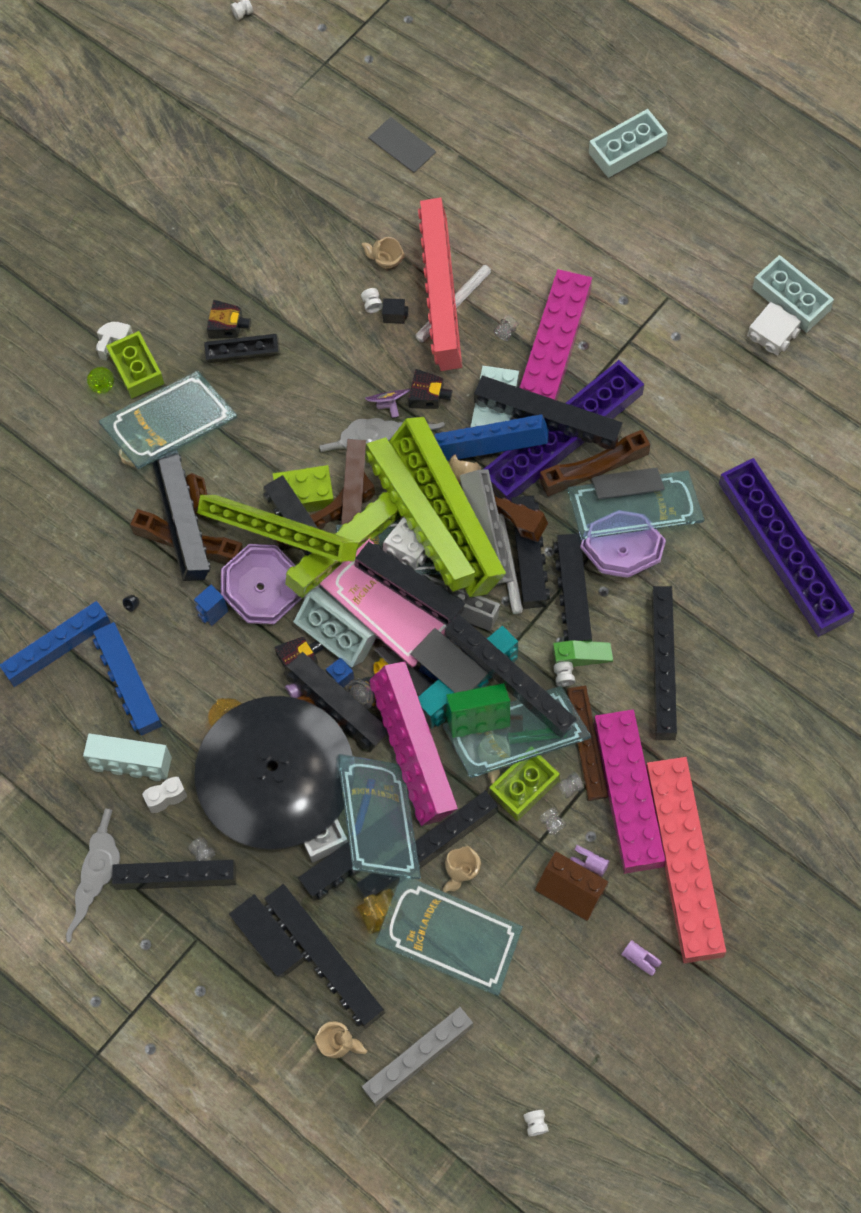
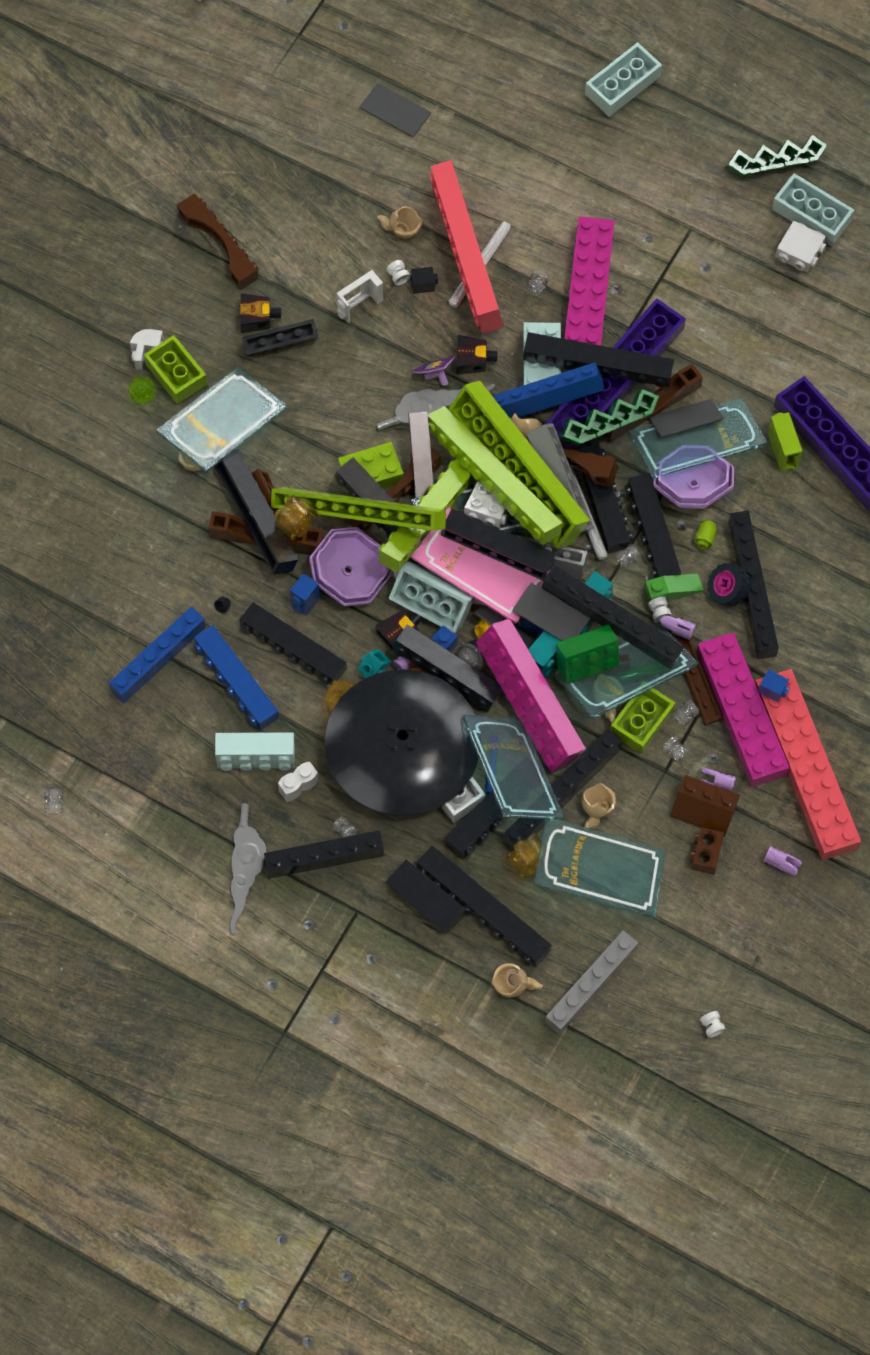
camera: 15 degrees left, 0 degrees up
none -> reddish brown arch [177,193,259,290]
none -> black brick [240,602,347,687]
none -> clear yellow brick [273,495,318,540]
none -> white window [336,270,383,324]
none -> teal brick [357,649,392,678]
none -> green brick [559,389,659,446]
none -> clear wheel [615,544,640,569]
none -> lavender hinge [660,616,696,640]
none -> reddish brown brick [689,827,724,875]
none -> lime brick [694,520,717,549]
none -> black wheel [707,563,750,607]
none -> brick [725,135,827,178]
none -> blue brick [758,669,790,703]
none -> lime brick [767,412,803,472]

